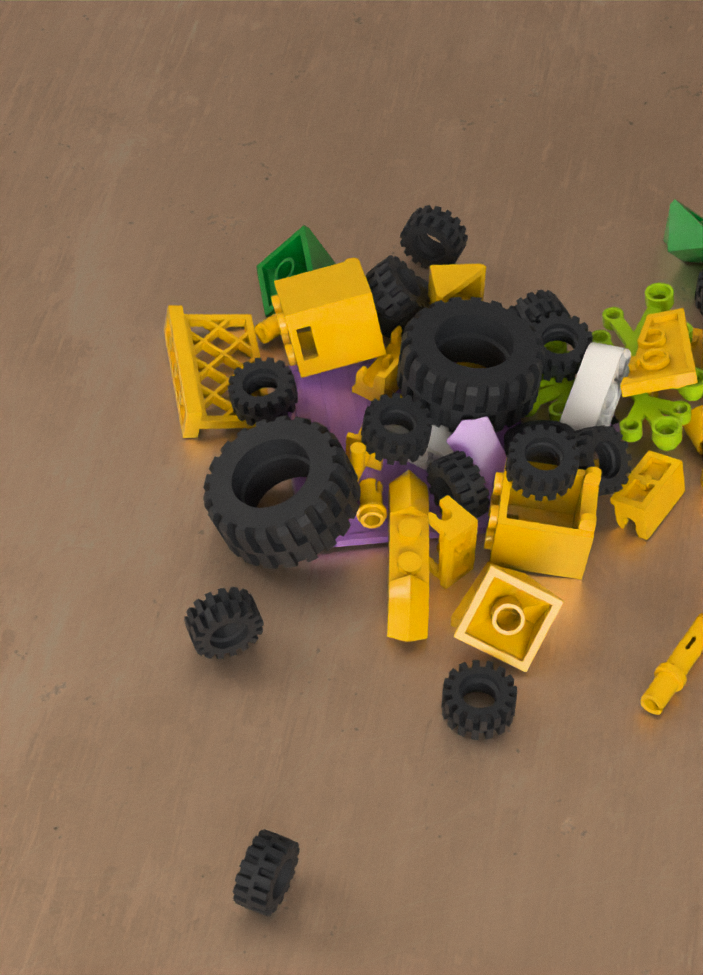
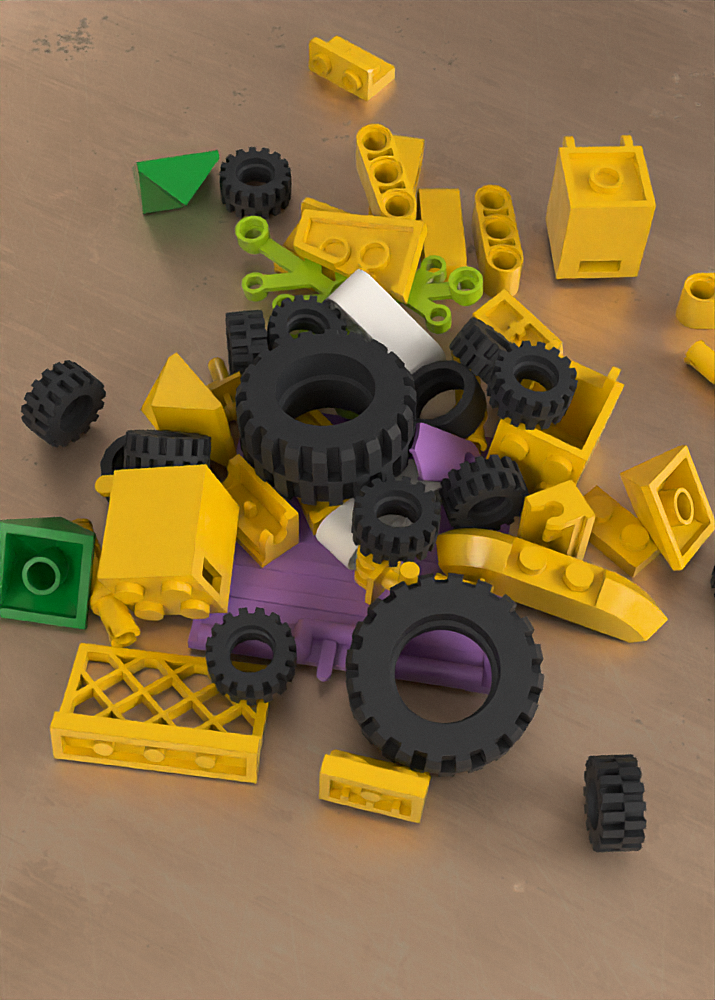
camera: 75 degrees left, 5 degrees up
none -> yellow bracket [319,749,431,824]

